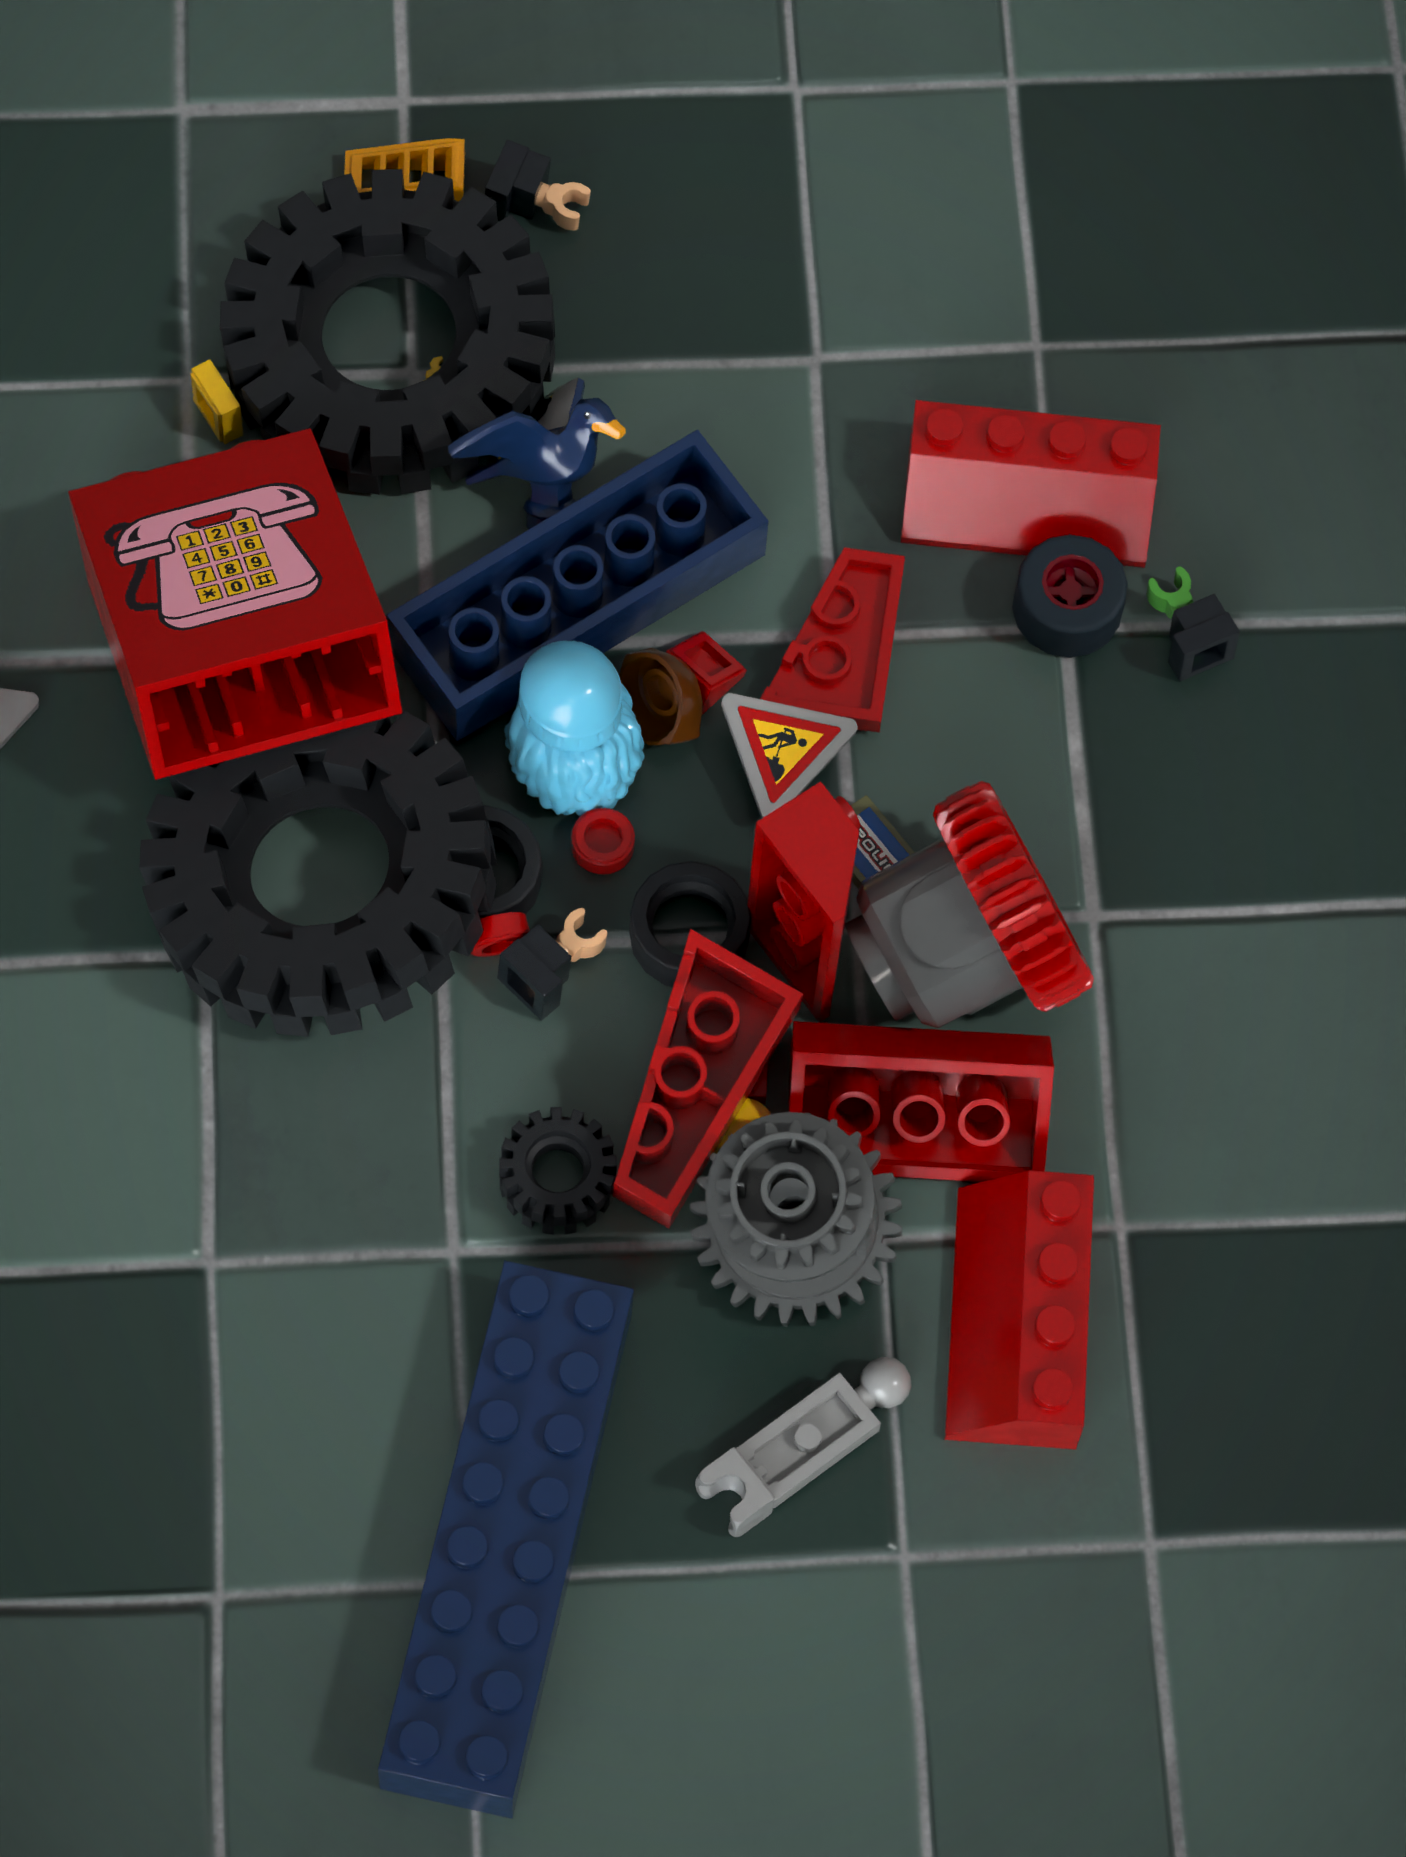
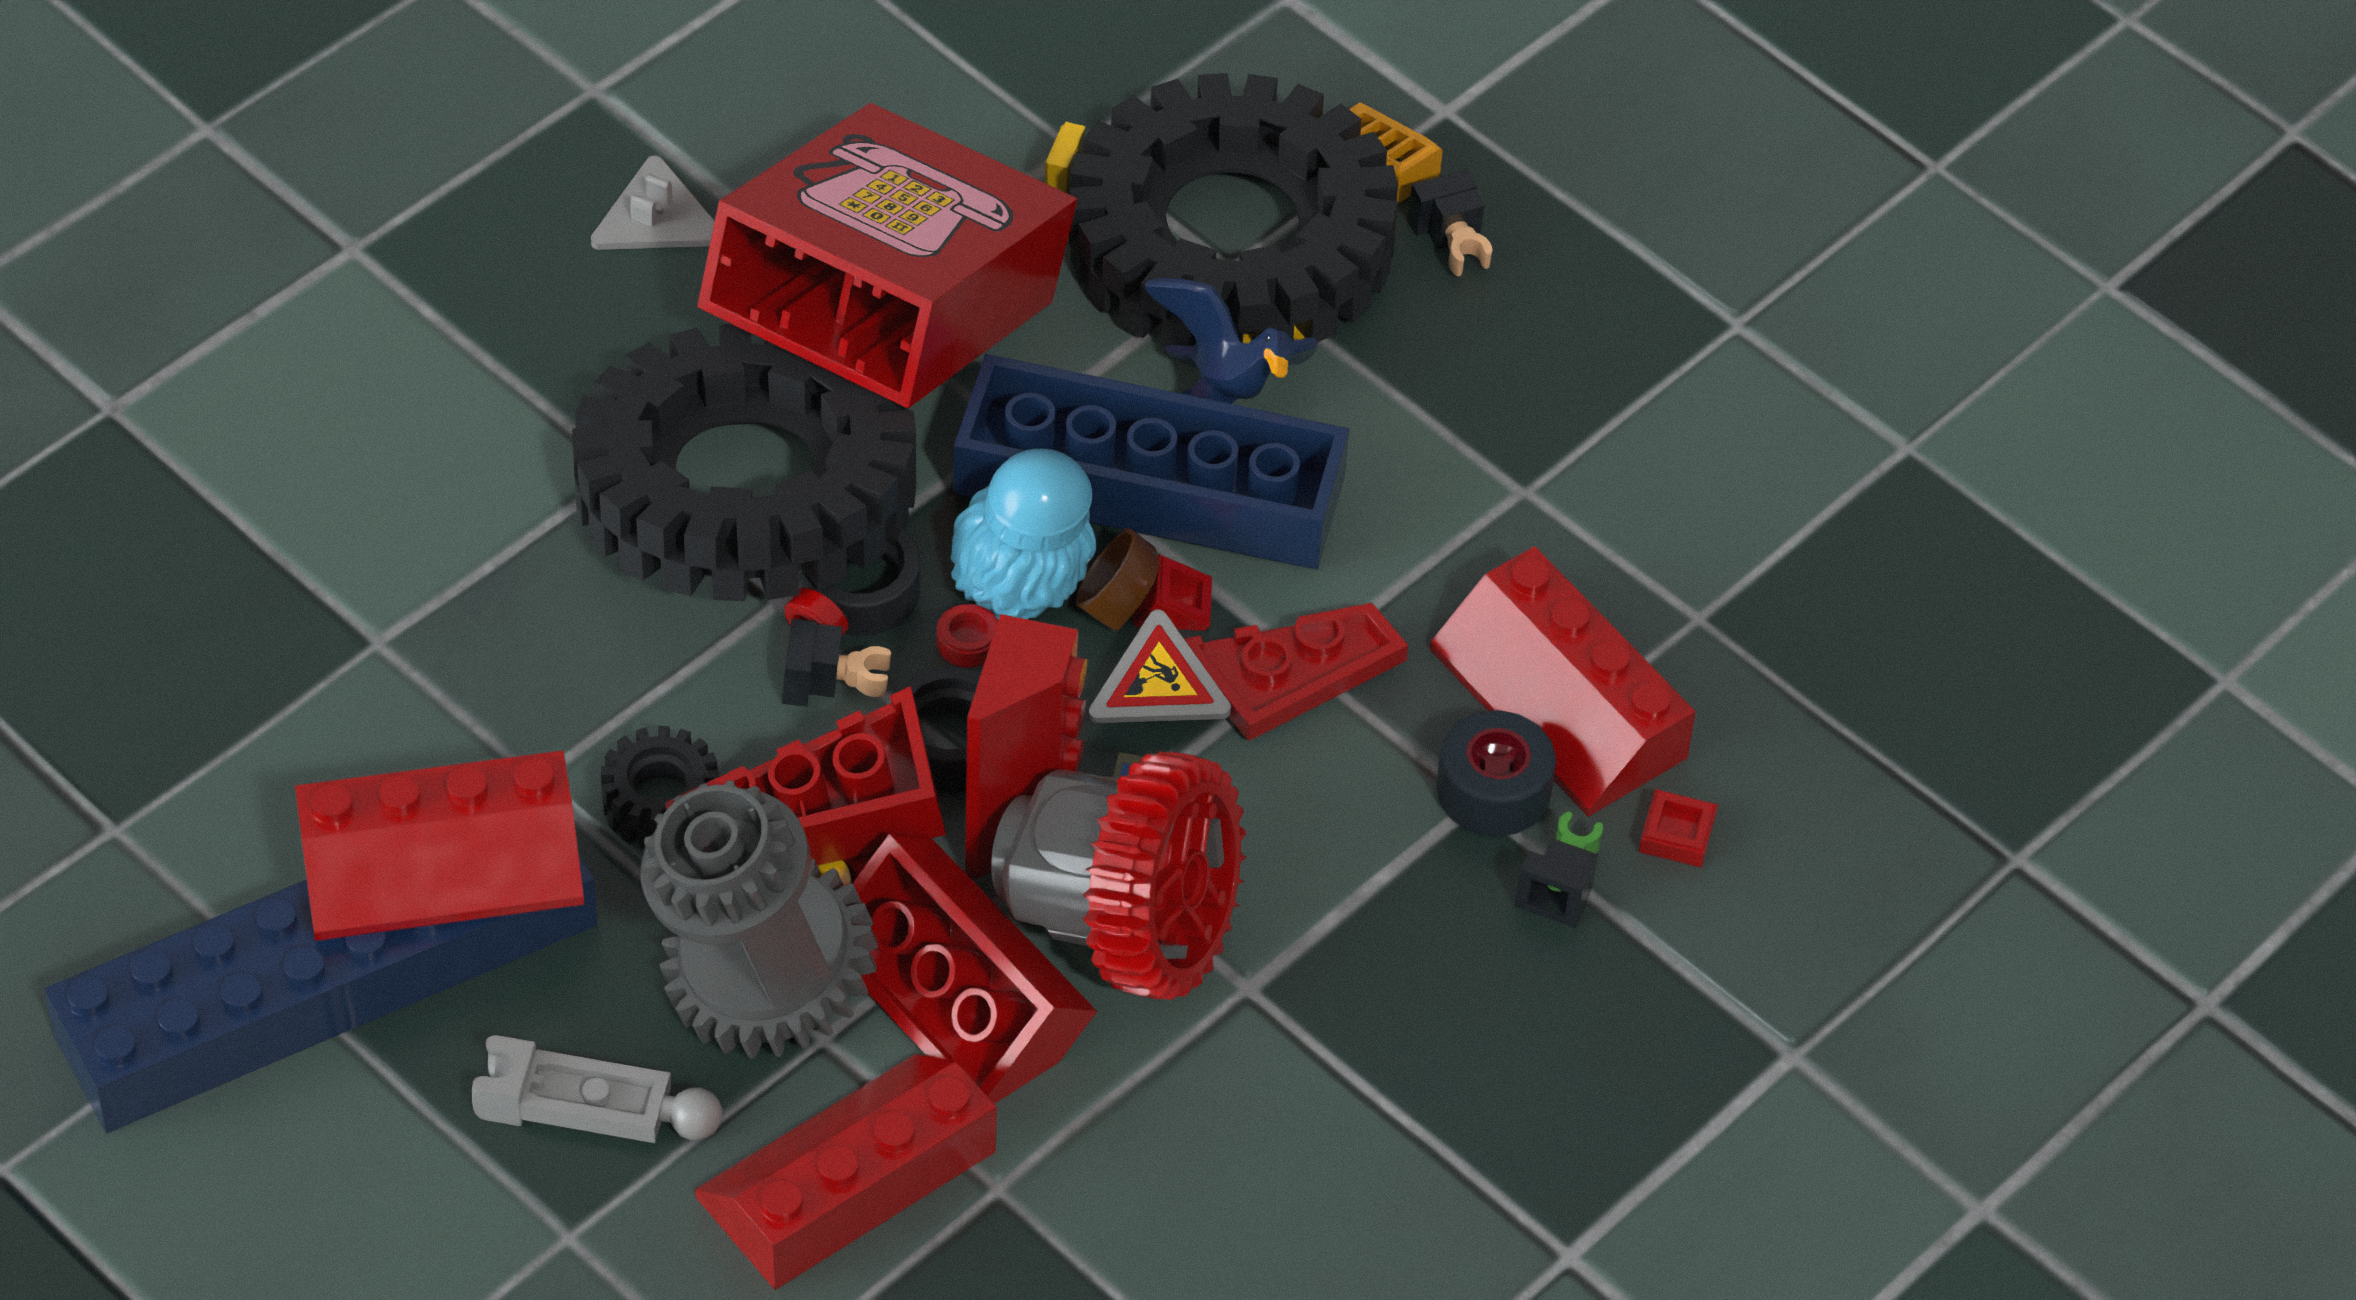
camera: 50 degrees right, 15 degrees down
none -> red slope [295,750,584,941]
none -> red tile [1639,789,1718,868]

